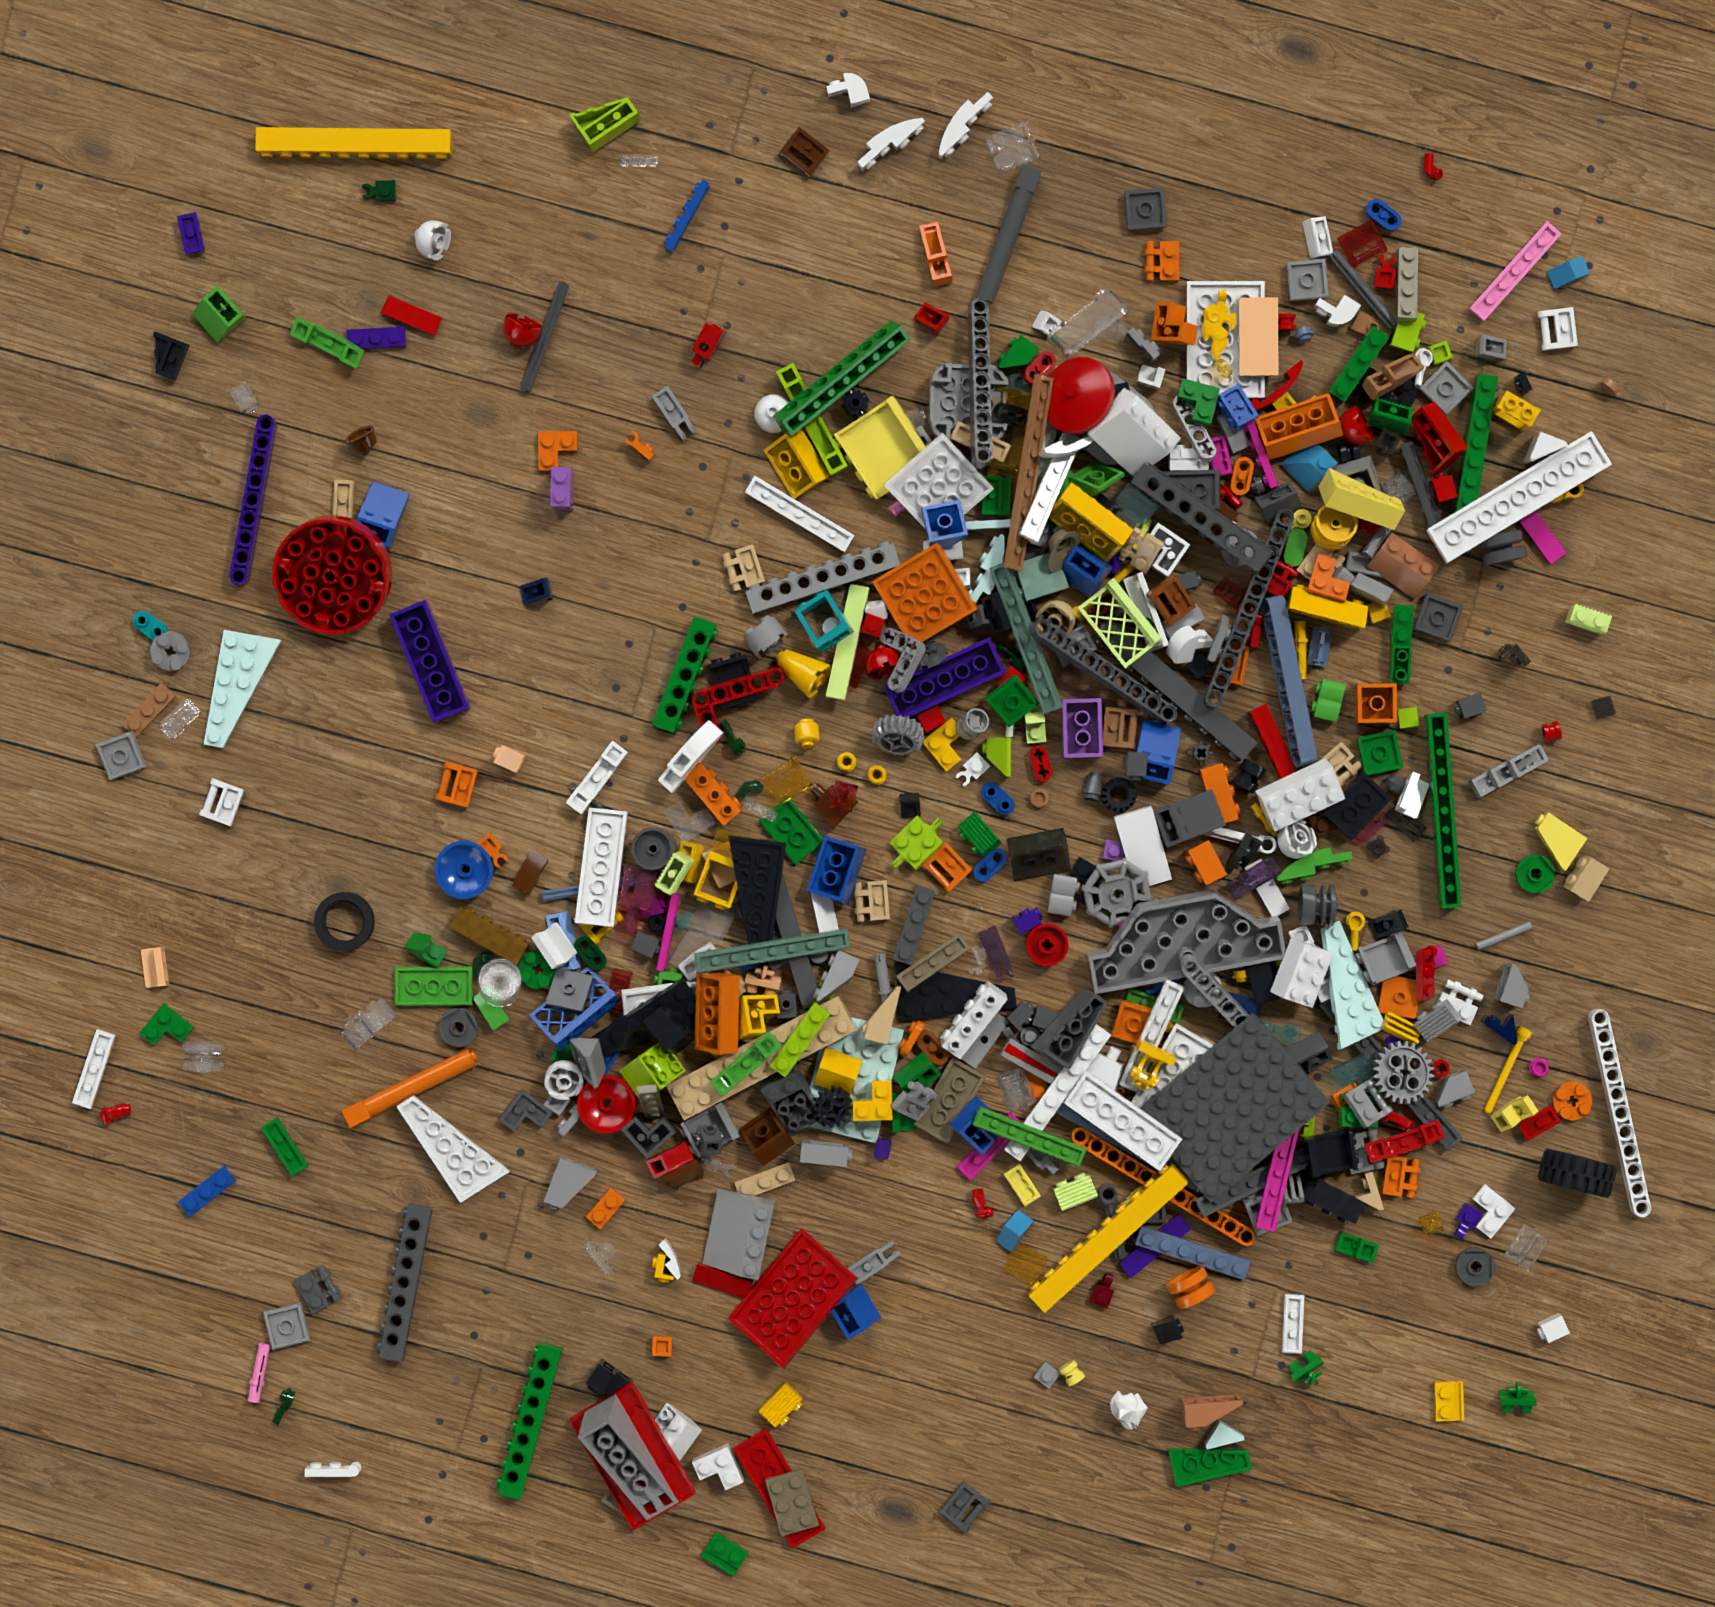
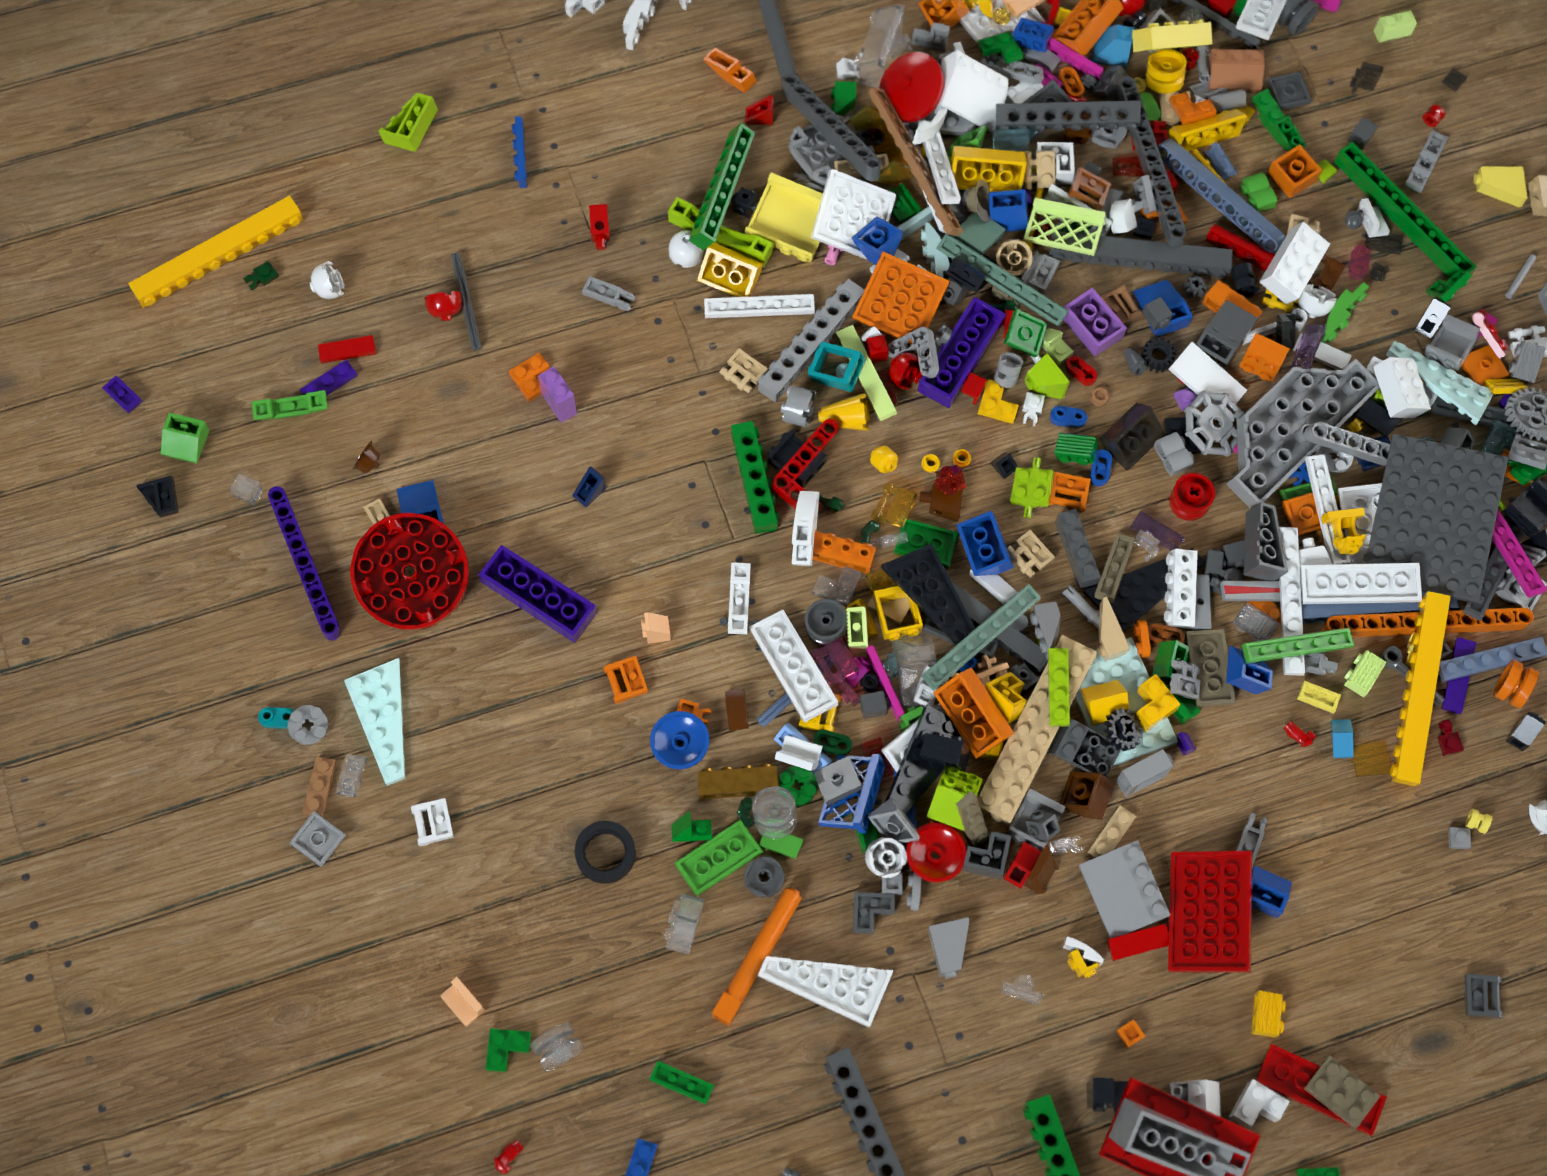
camera: 35 degrees left, 20 degrees down
white plate [72,1029,116,1109] -> none
orange plate [586,1187,626,1229] -> none
clear axle [620,154,658,166] -> none
orange plate [624,430,655,462] -> none
bright green slope [710,1031,781,1097] -> none
reddish brown plate [778,127,830,179] -> none
light grey gear [871,714,924,756] -> none
dark pink tile [956,1112,1021,1181] -> none
dark purple brick [1011,907,1042,934] -> none
red plate [1023,351,1056,385] -> none
dark grey beam [1029,619,1177,723] -> none
dark grey wheel [1298,885,1338,926] -> none
black tile [1323,772,1392,841] -> none
yellow plate [1346,911,1365,951] -> none
green plate [1357,730,1403,775] -> none
green plate [1515,854,1555,893] -> none
none -> green plate [1425,269,1472,302]

